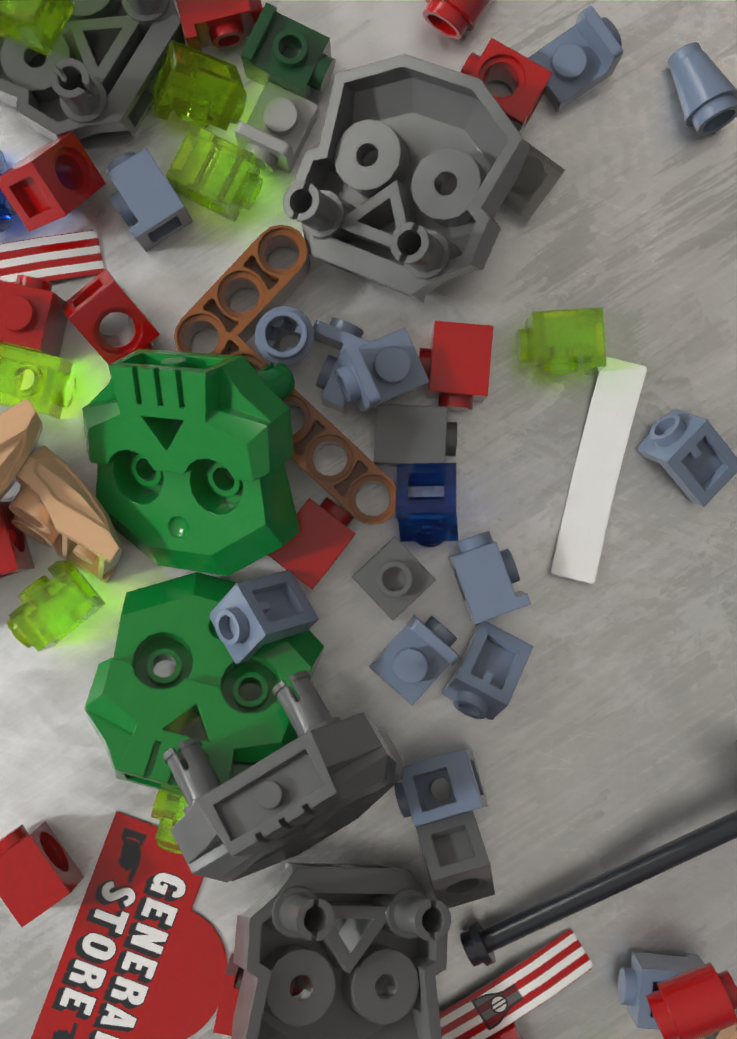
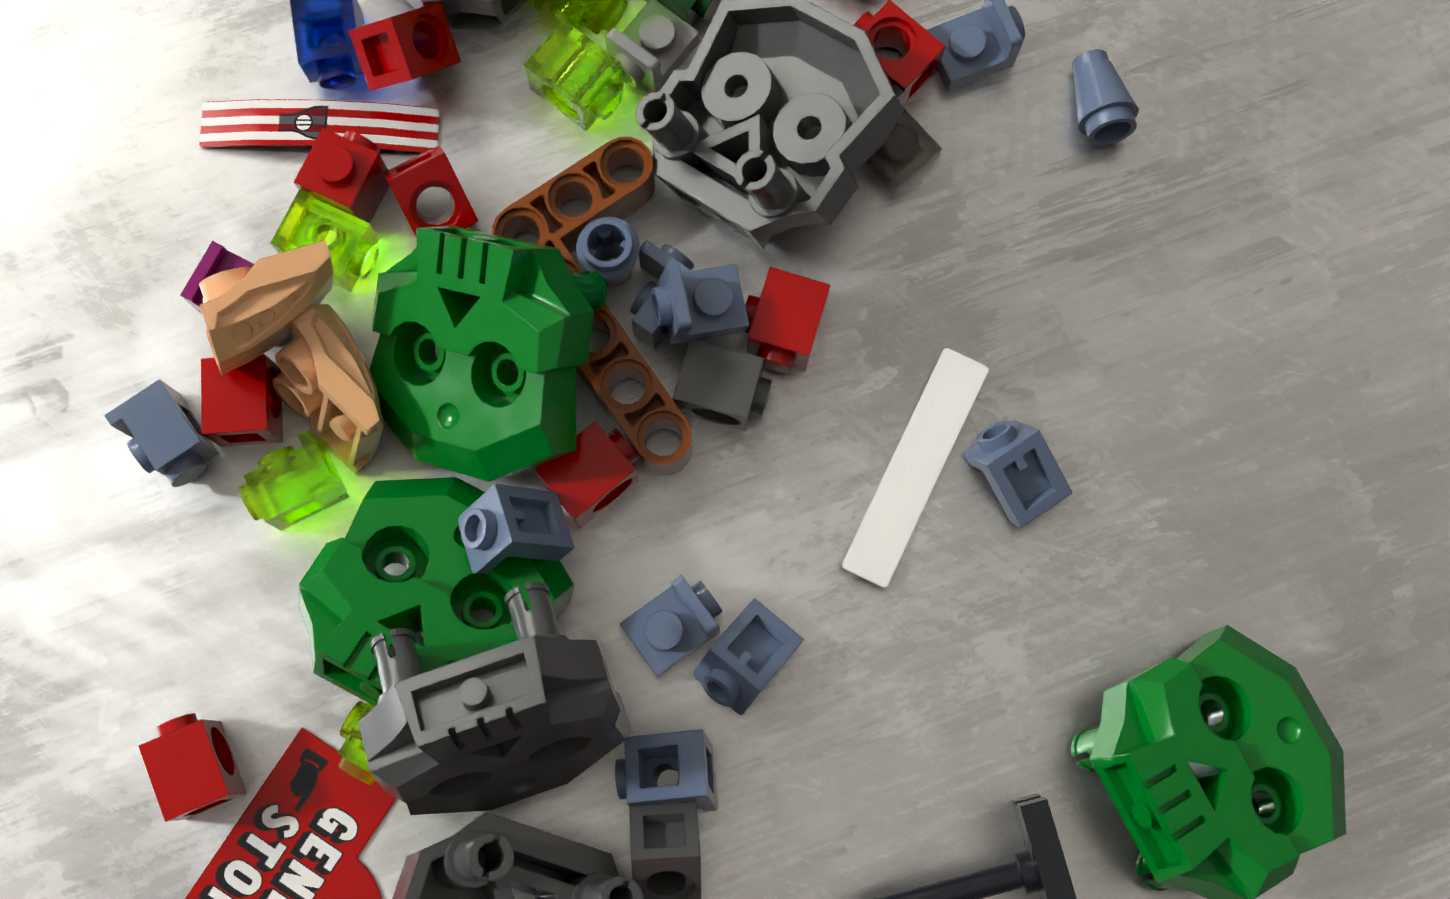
camera: 10 degrees right, 10 degrees down
sand blue brick [106,148,193,252] -> none
dark grey brick [352,537,436,621] -> none
clear blue brick [395,463,459,548] -> none
sand blue brick [448,531,531,624] -> none
clear neon green brick [516,307,607,375] -> none

